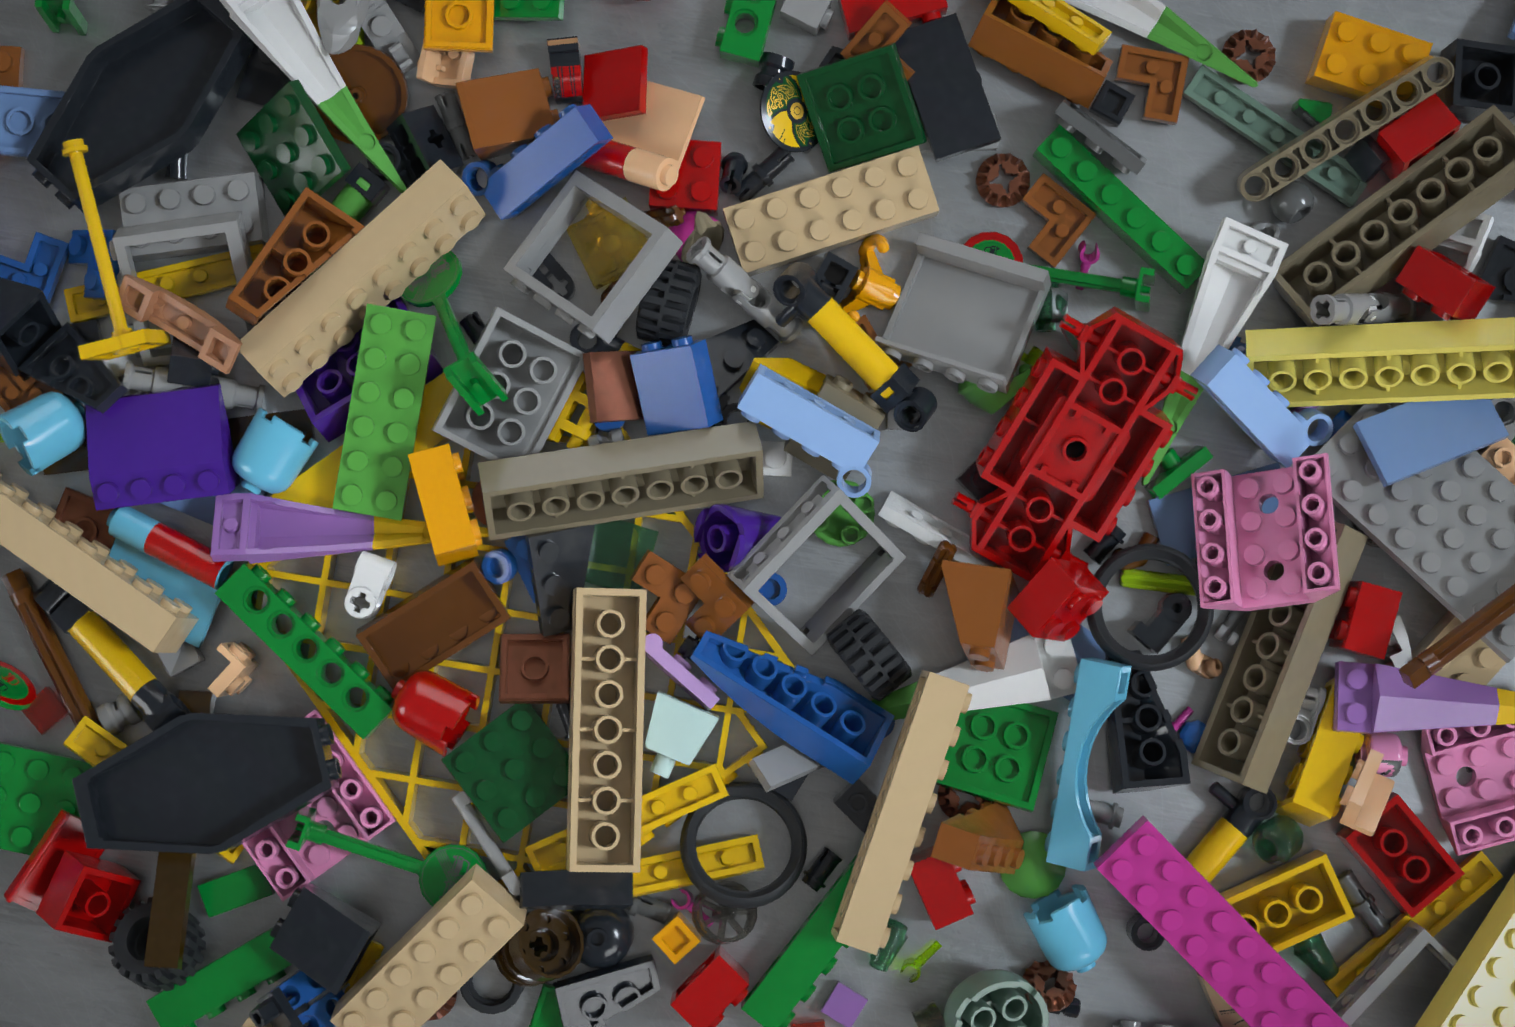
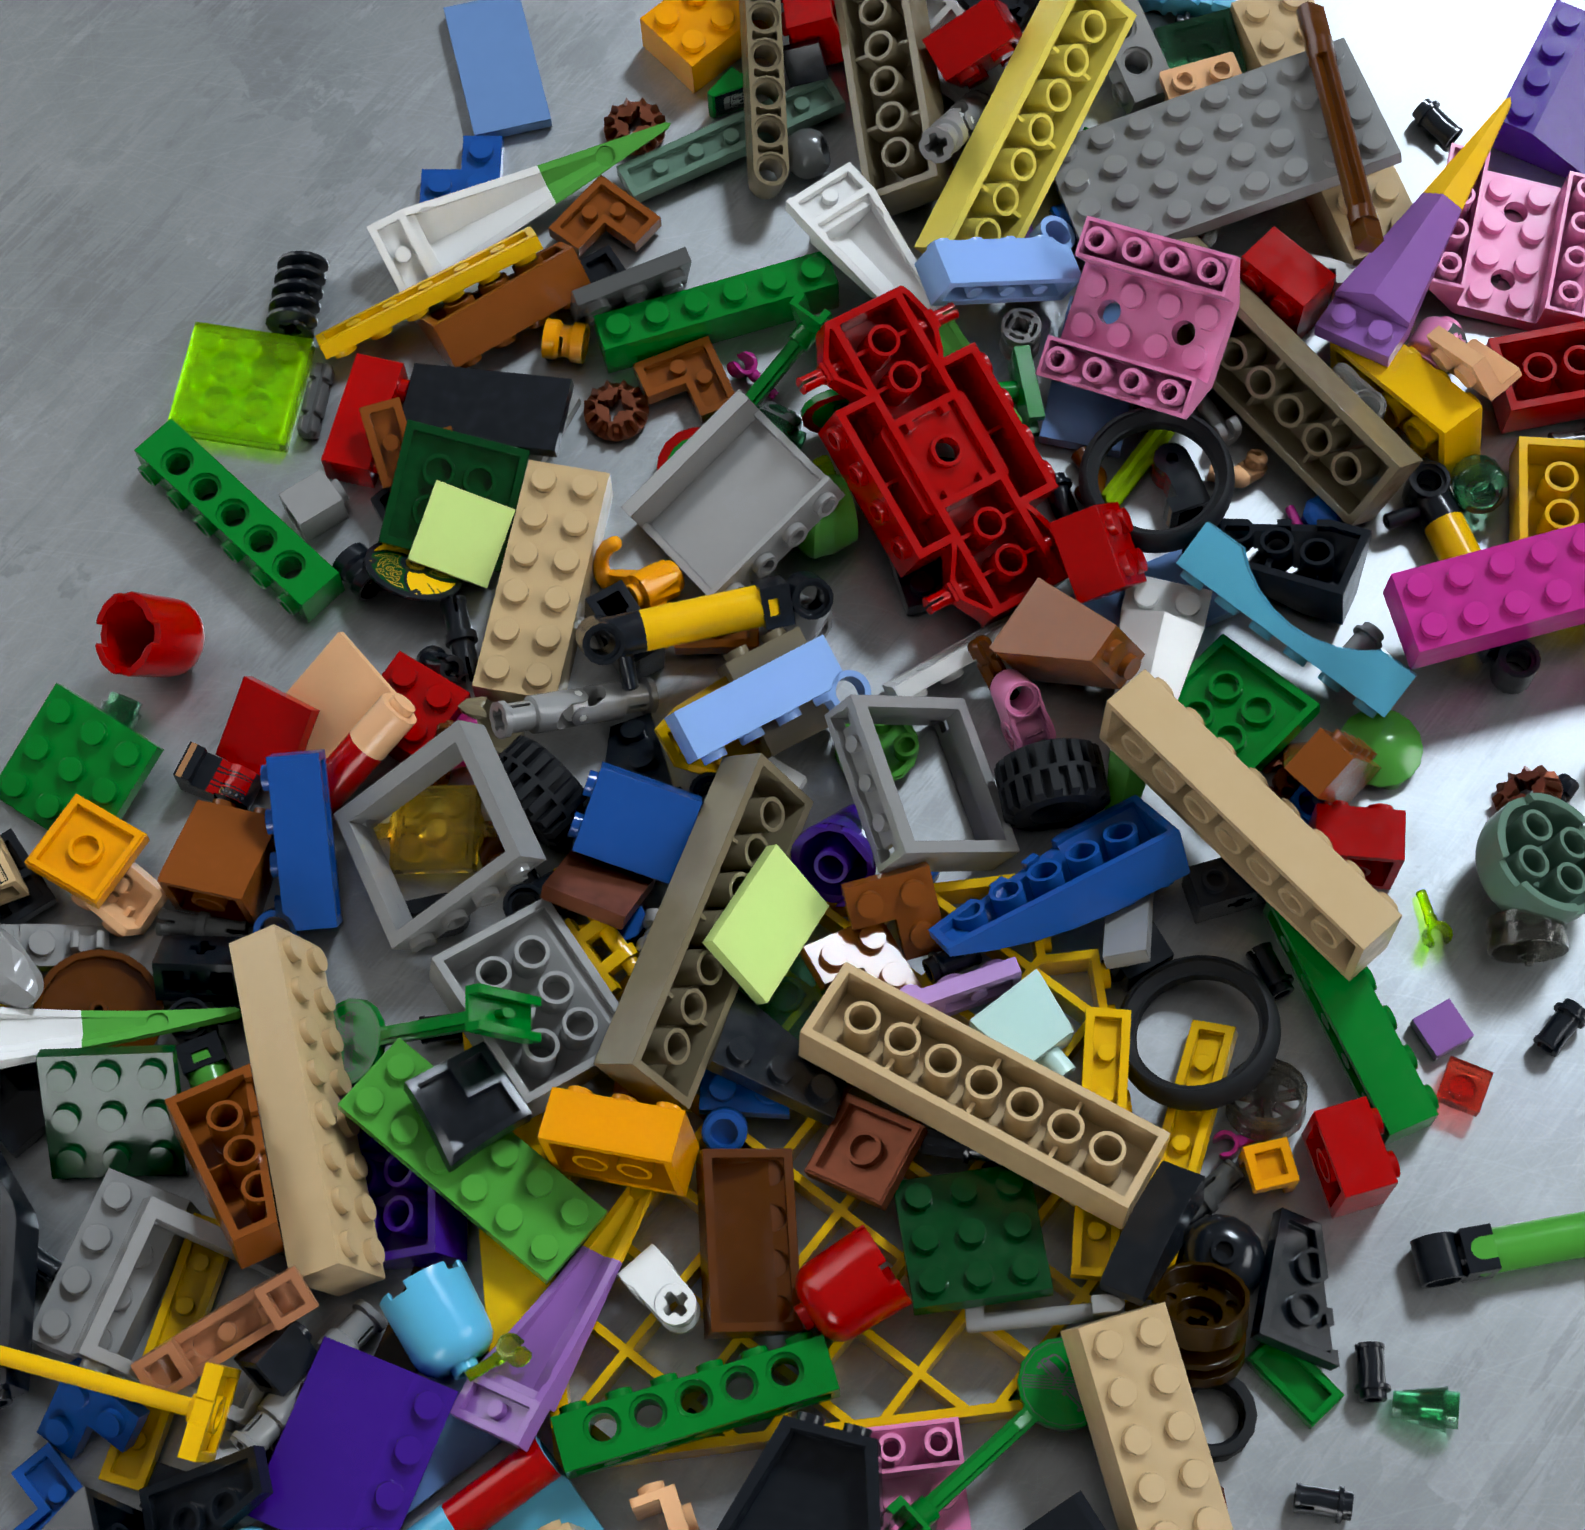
camera: 60 degrees left, 20 degrees down
clear green cone [869,918,908,972] -> none
medium azure cylinder [1023,884,1107,973] -> none
medium blue tile [1353,399,1509,487] -> none
none -> black plate [404,1041,532,1173]
none -> yellowish green tile [407,480,515,589]
none -> clear neon green hand [465,1333,532,1382]
none -> light orange wheel [541,318,590,364]
none -> yellowish green tile [702,844,829,1005]
none -> bright pink piece [990,669,1056,752]
none -> light grey wheel [999,308,1042,361]

